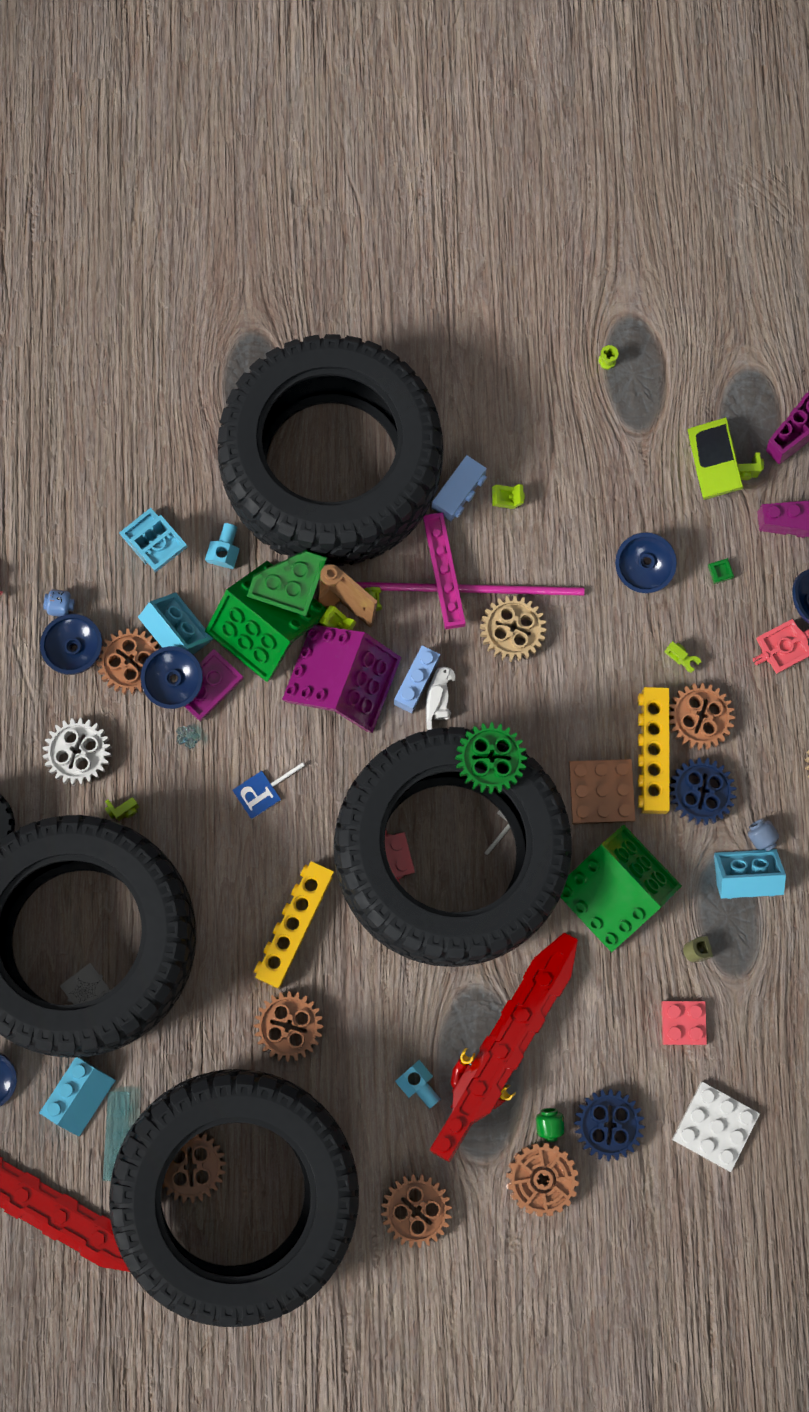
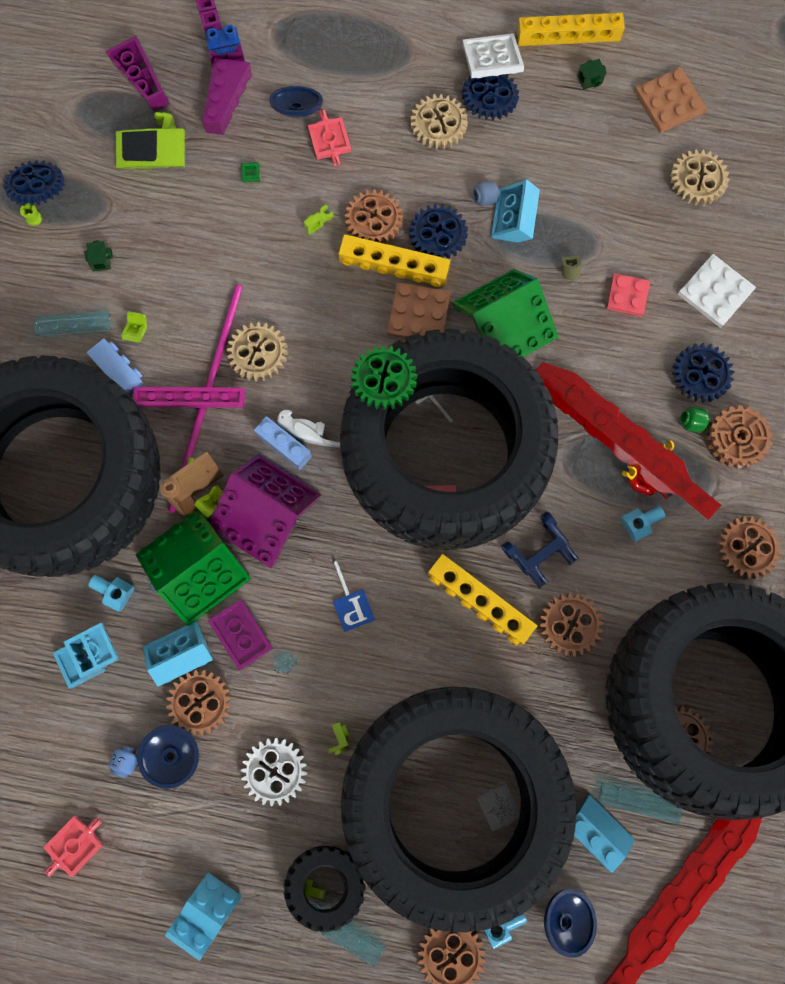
camera: 75 degrees left, 0 degrees up
dark blue dish [141,646,203,709] -> none
green plate [246,550,327,616] -> none
dark blue dish [615,532,677,593] -> none
none -> dark blue gear [3,160,65,206]
none -> clear light blue tile [34,311,111,336]
none -> dark green brick [84,240,113,271]
none -> dark blue connector [501,511,579,589]

